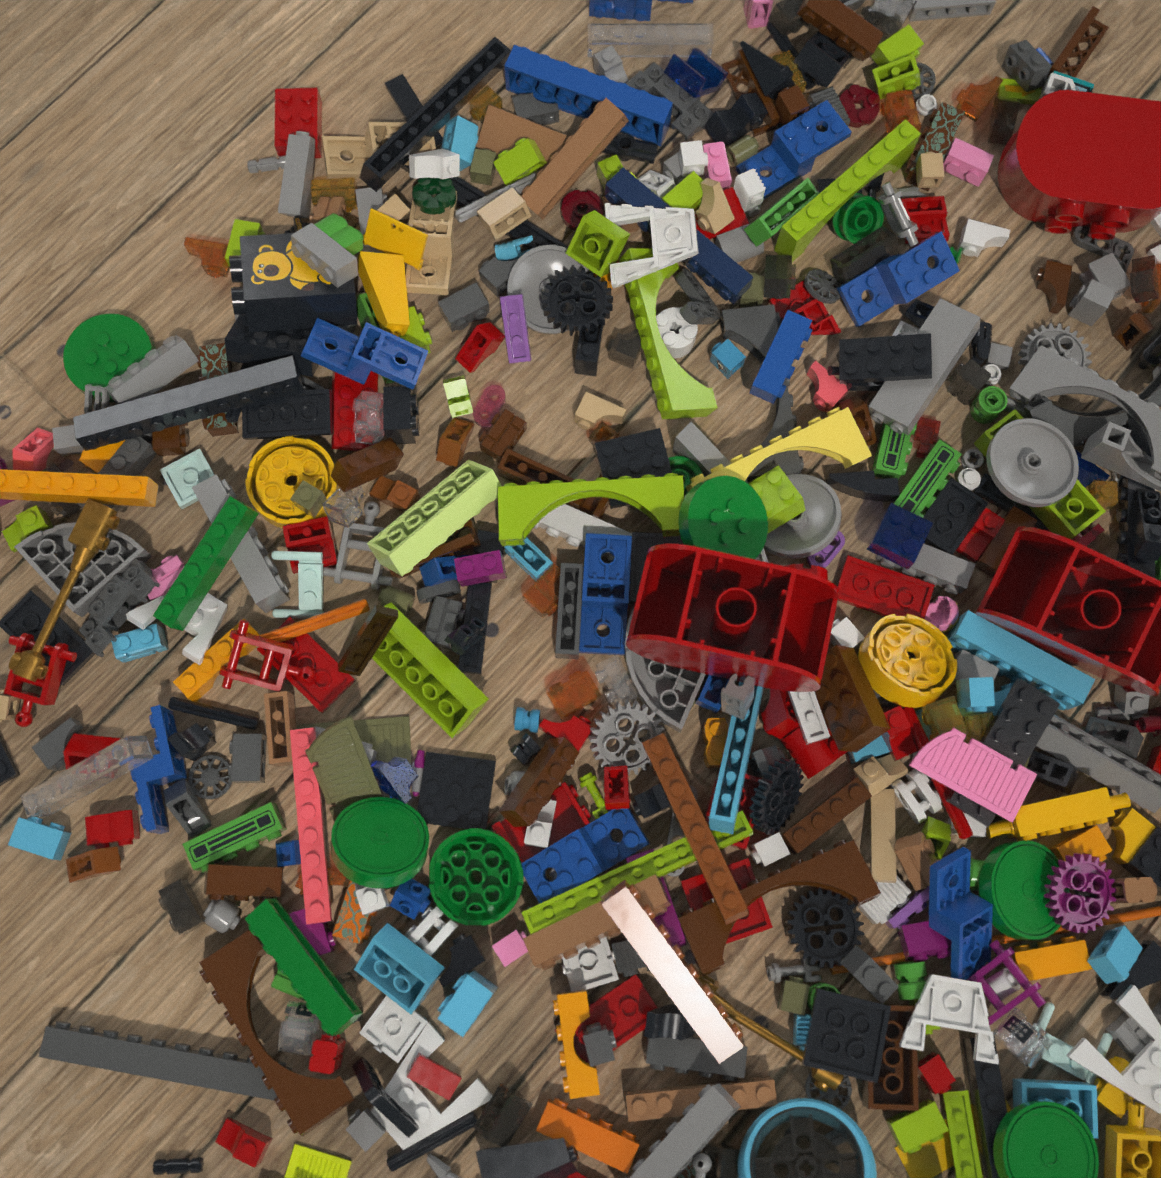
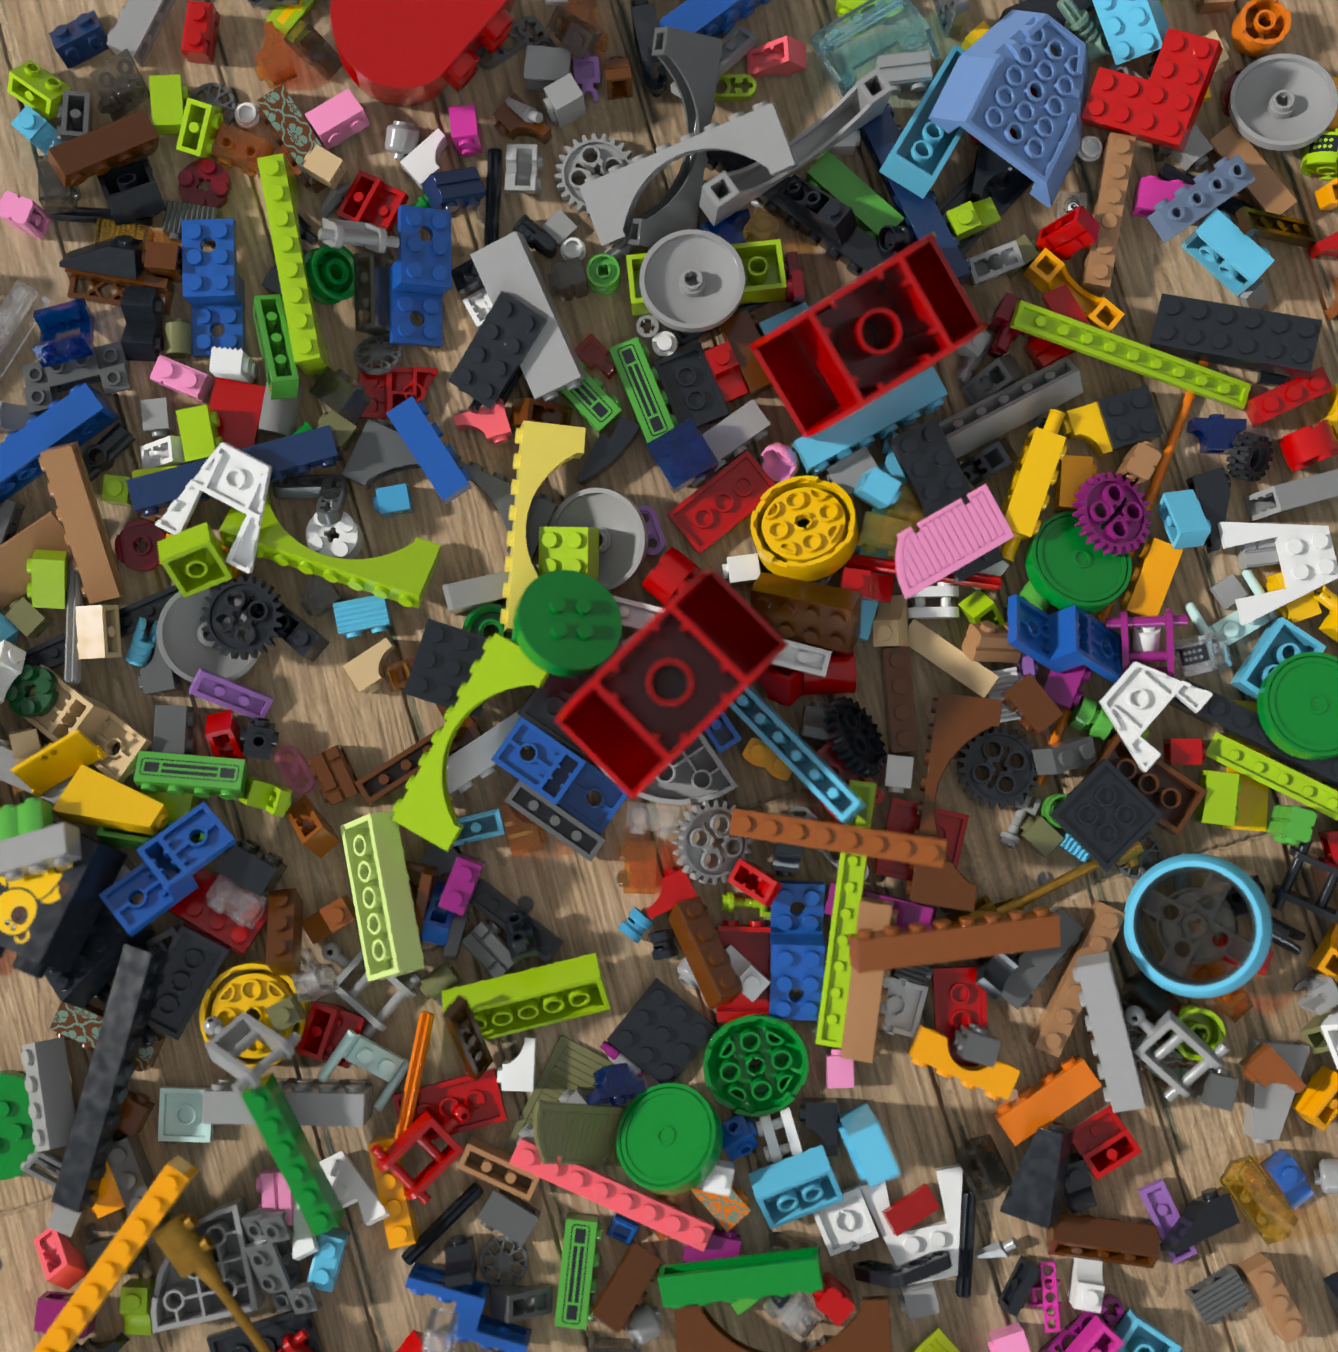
camera: 55 degrees left, 10 degrees up
white brick [679,140,708,177] -> none
tan arch [695,178,735,234] -> none
light grey hinge [721,673,754,720] -> none
none -> bright green brick [133,751,249,800]
none -> red brick [181,0,220,65]
none -> light grey piece [203,1012,301,1094]
none -> black brick [240,718,279,760]
none -> medium azure brick [333,595,393,639]
none -> light grey head [385,121,419,160]
none -> dark blue brick [422,167,486,212]
none -> dark pink brick [449,104,483,157]
none -> black axle [484,148,502,246]
none -> white arch [497,1034,537,1092]
none -> light grey cylinder [504,144,544,194]
none -> light grey bar [505,97,543,123]
none -> medium lavender plate [573,56,600,103]
none -> reddish brown brick [1001,673,1064,735]
none -> light grey tile [1209,573,1248,610]

